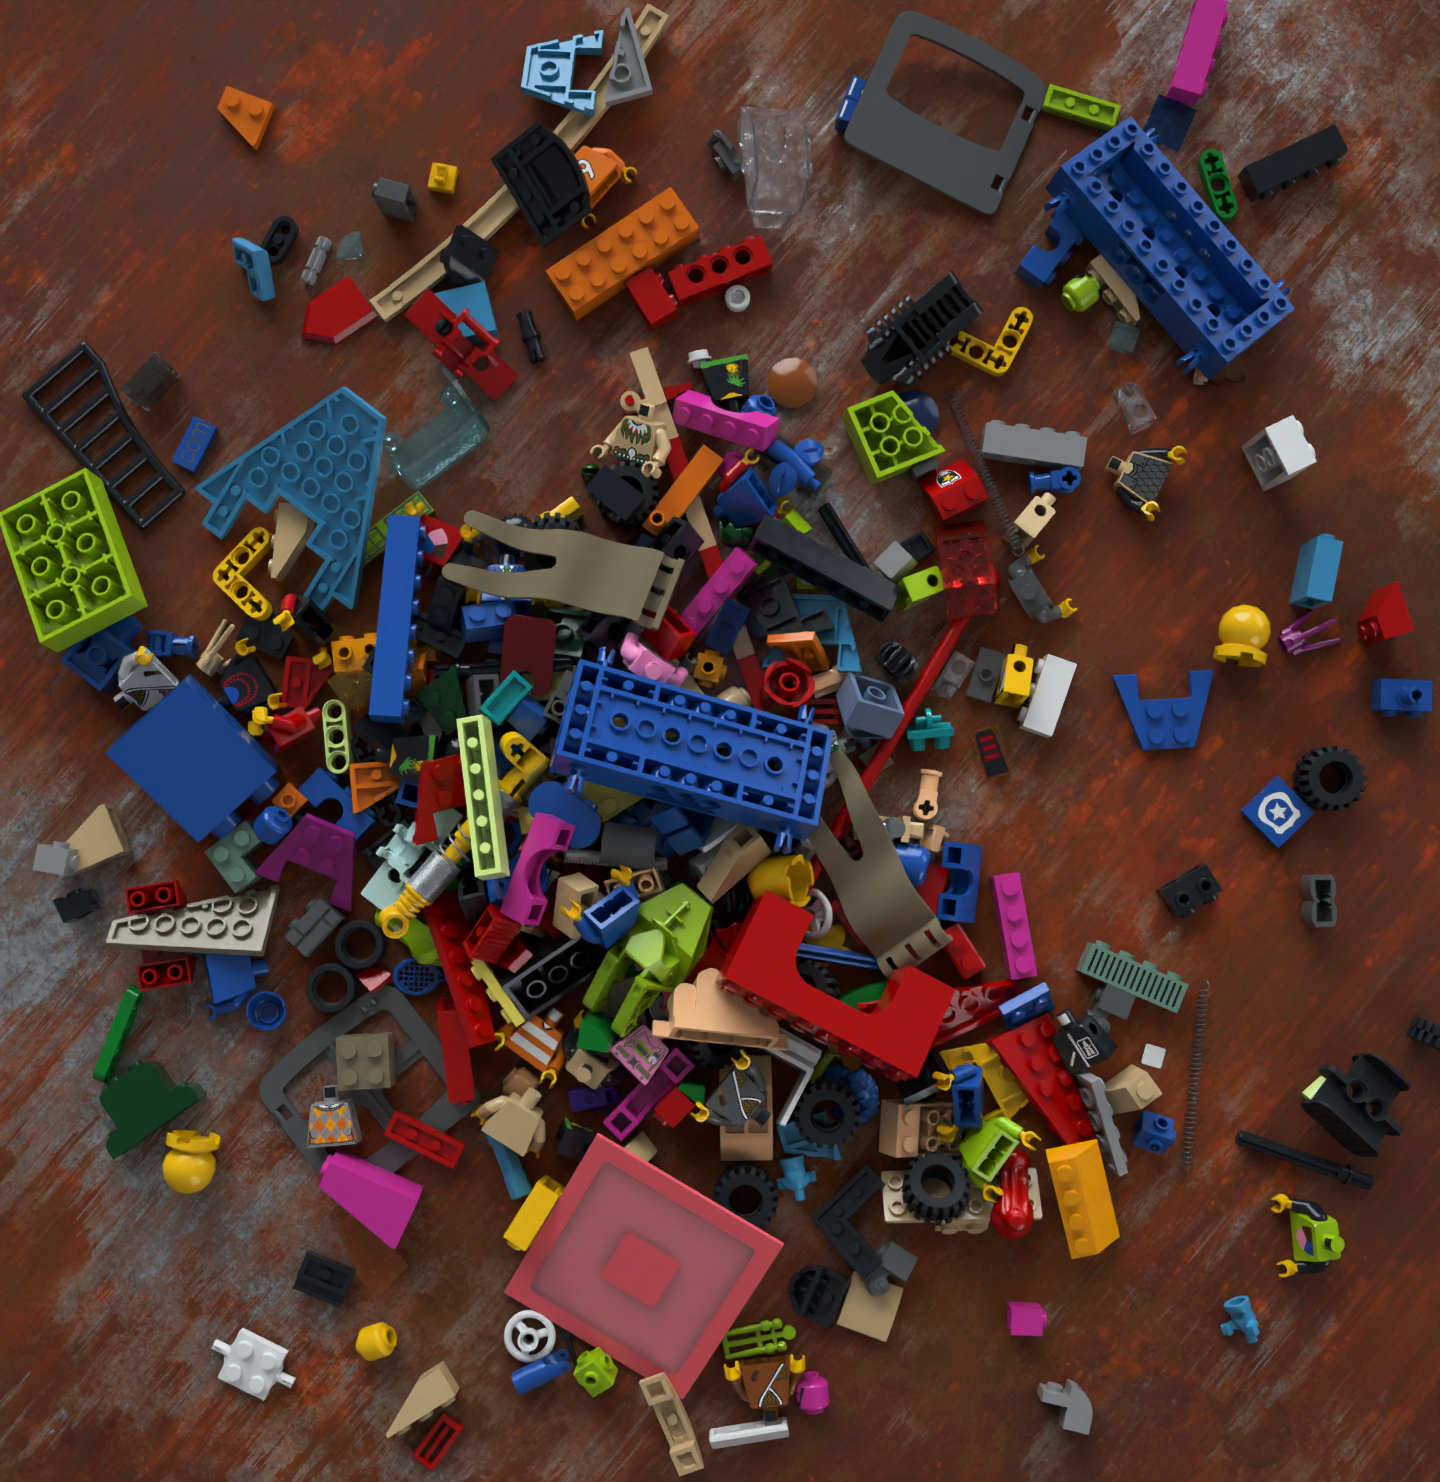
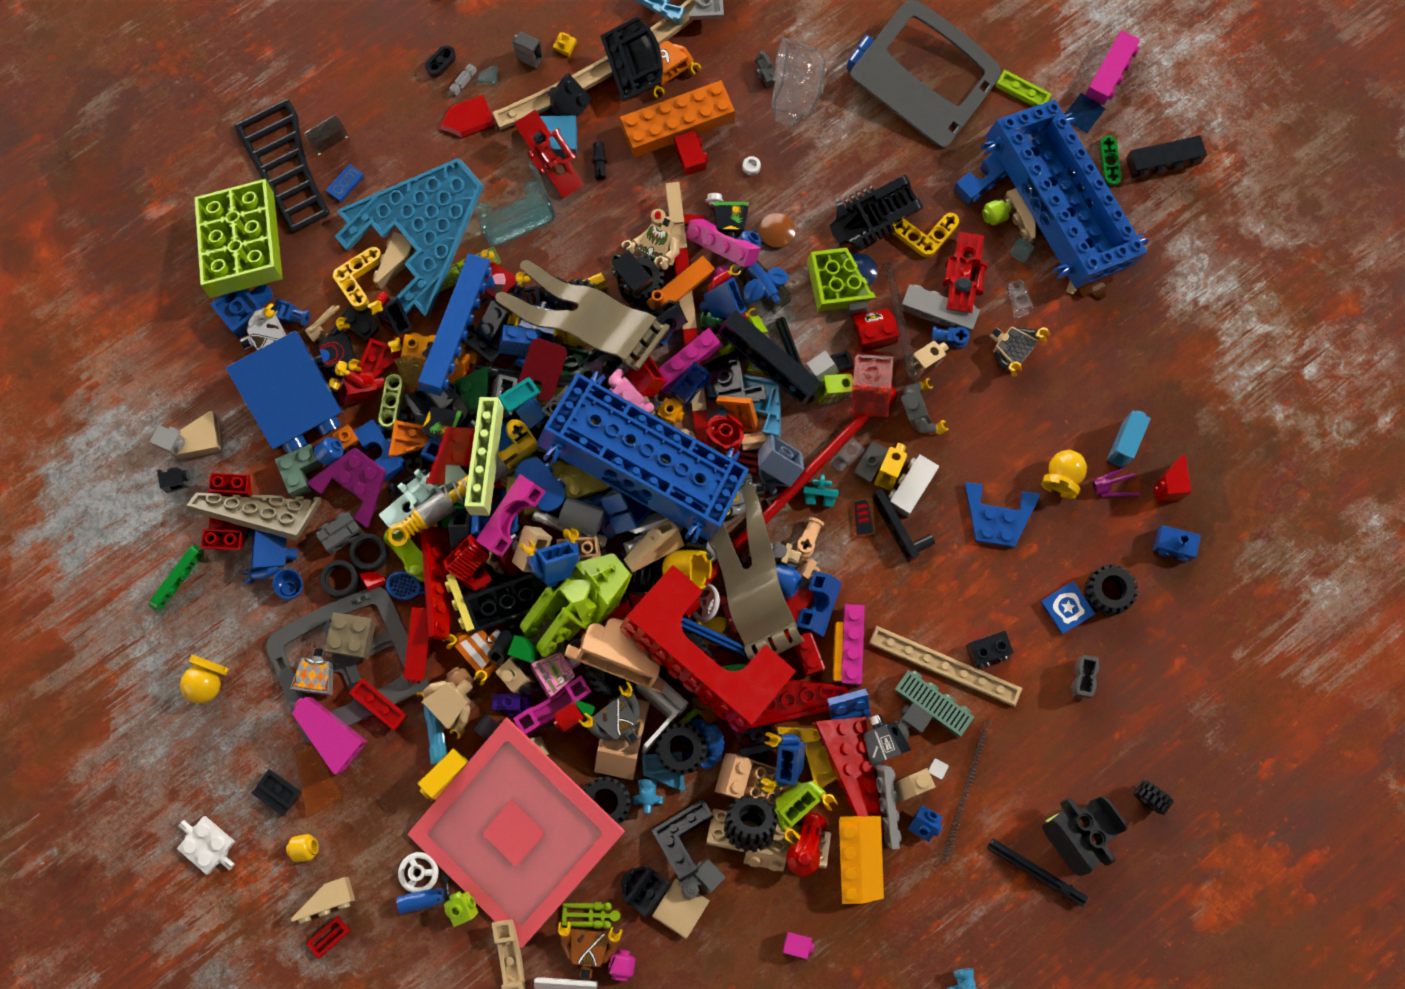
camera: 10 degrees right, 10 degrees down
dark green brick [100,1059,207,1160] -> none
dark azure brick [231,238,276,301] -> none
red brick [668,236,773,308] -> none
black gear [874,640,919,683] -> none
white brick [1241,415,1317,491] -> none
torso [1271,1194,1345,1278] -> none
none -> black wheel [487,620,521,664]
none -> light orange tile [832,622,844,683]
none -> tan tile [868,626,1022,707]
none -> black piece [871,488,935,563]
none -> red piece [942,232,988,313]

